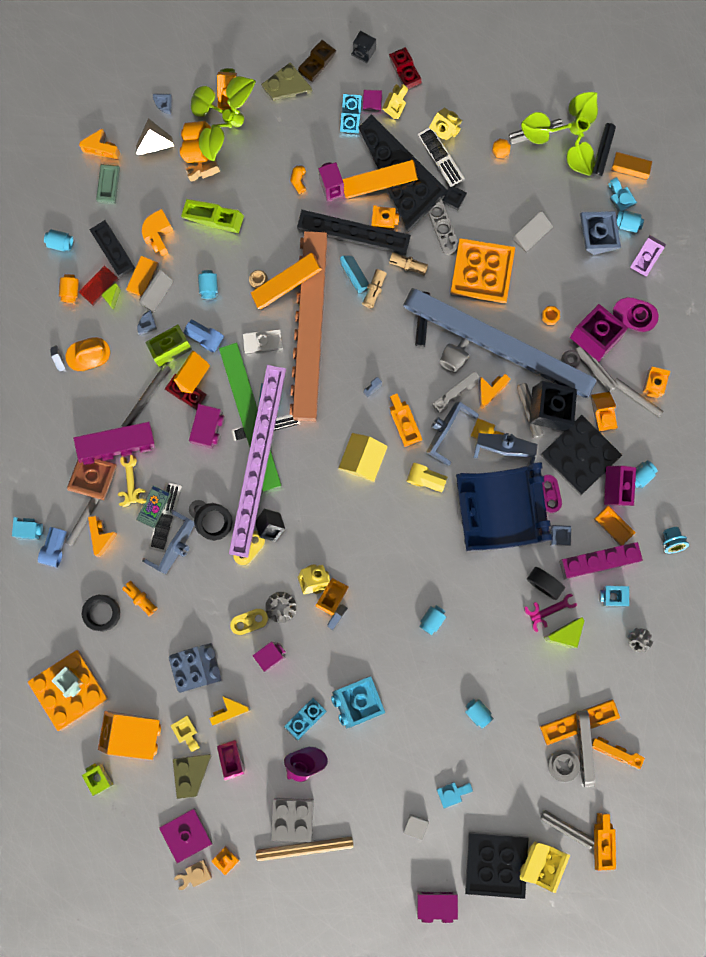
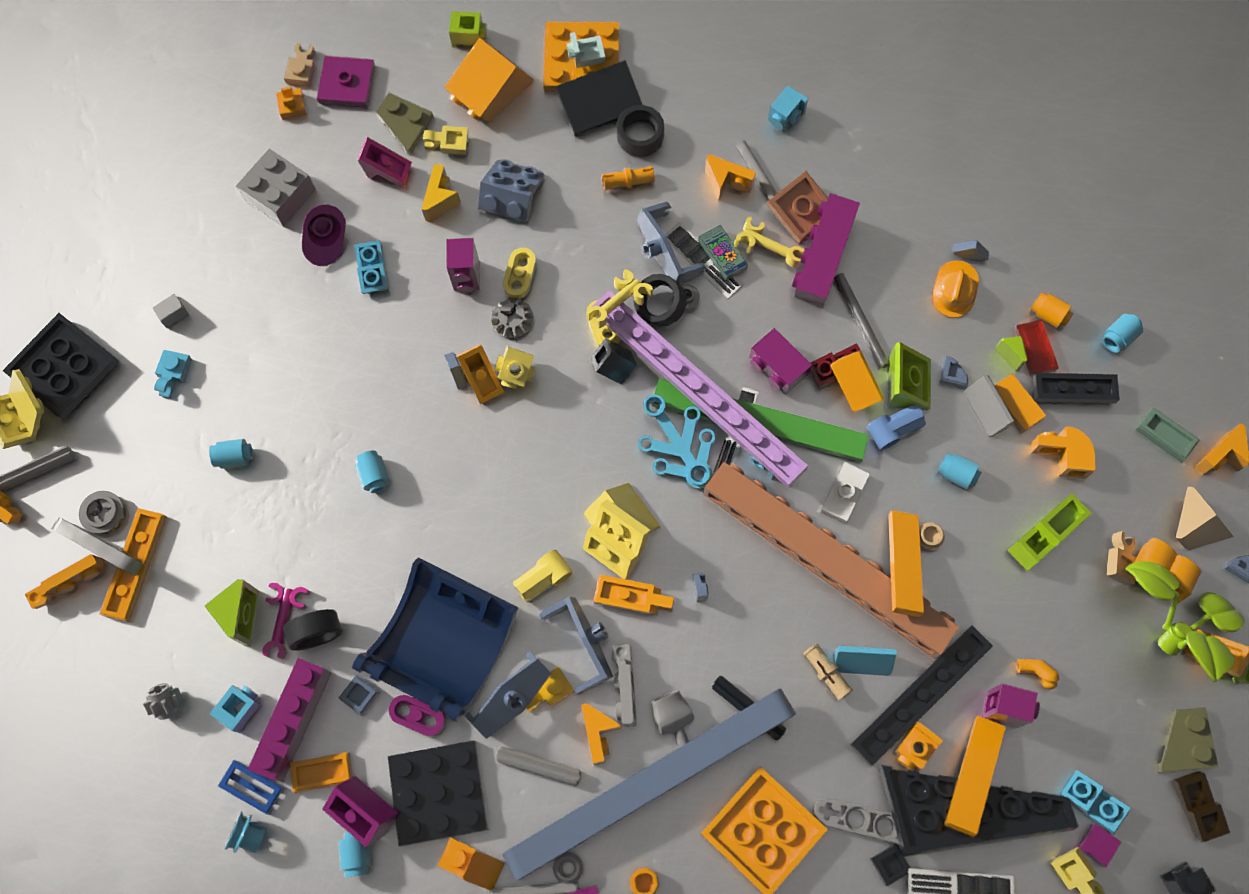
camera: 120 degrees right, 10 degrees down
medium blue piece [38,527,67,568] -> none
tan axle [256,837,354,861] -> none
medium azure plate [331,676,385,729] -> none
tan pin [389,252,428,276] -> none
magenta brick [417,891,458,923] -> none
black brick [529,381,577,431] -> none
none -> blue tile [218,760,285,815]
none -> black tile [555,60,643,136]
none -> light yellow slope [583,499,651,579]
none -> light yellow bar [587,269,653,328]
none -> medium azure plant [638,394,715,489]

